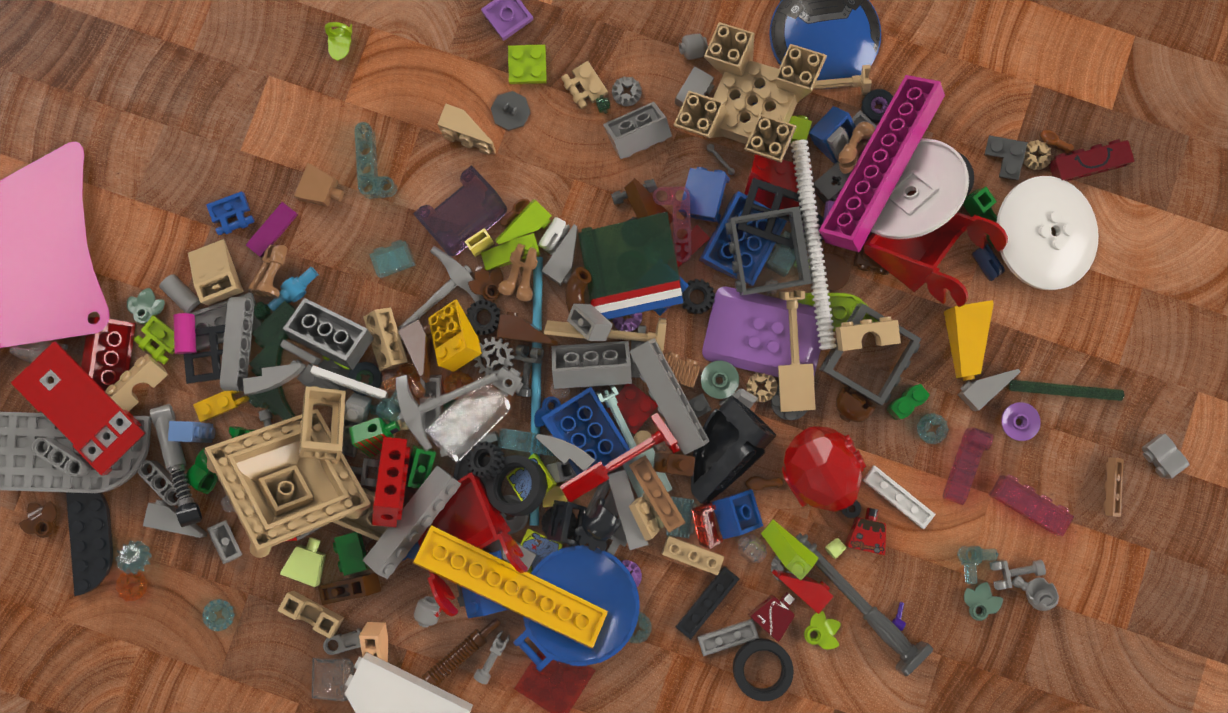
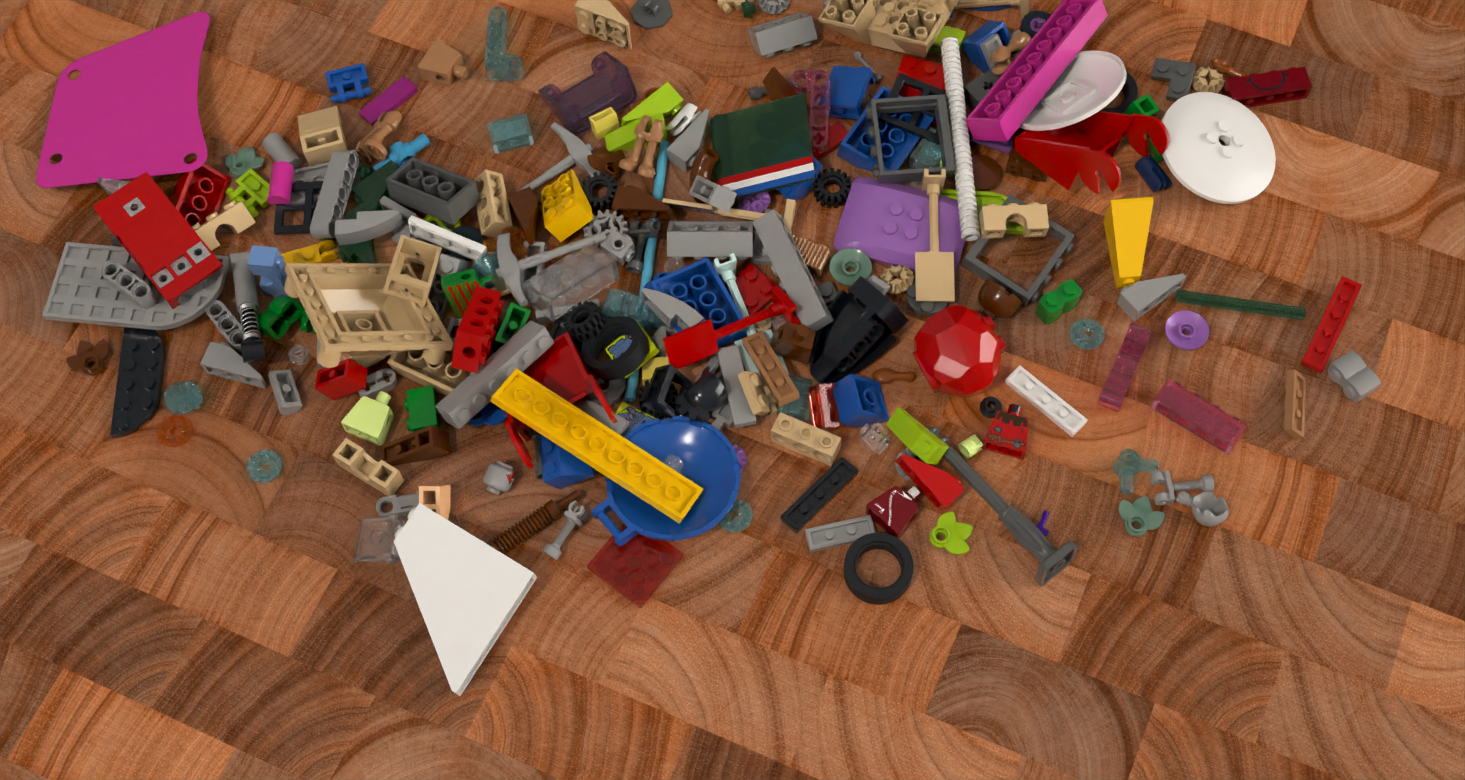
camera: 10 degrees right, 20 degrees down
none -> clear plate [663,455,683,474]
none -> red plate [1300,276,1362,374]

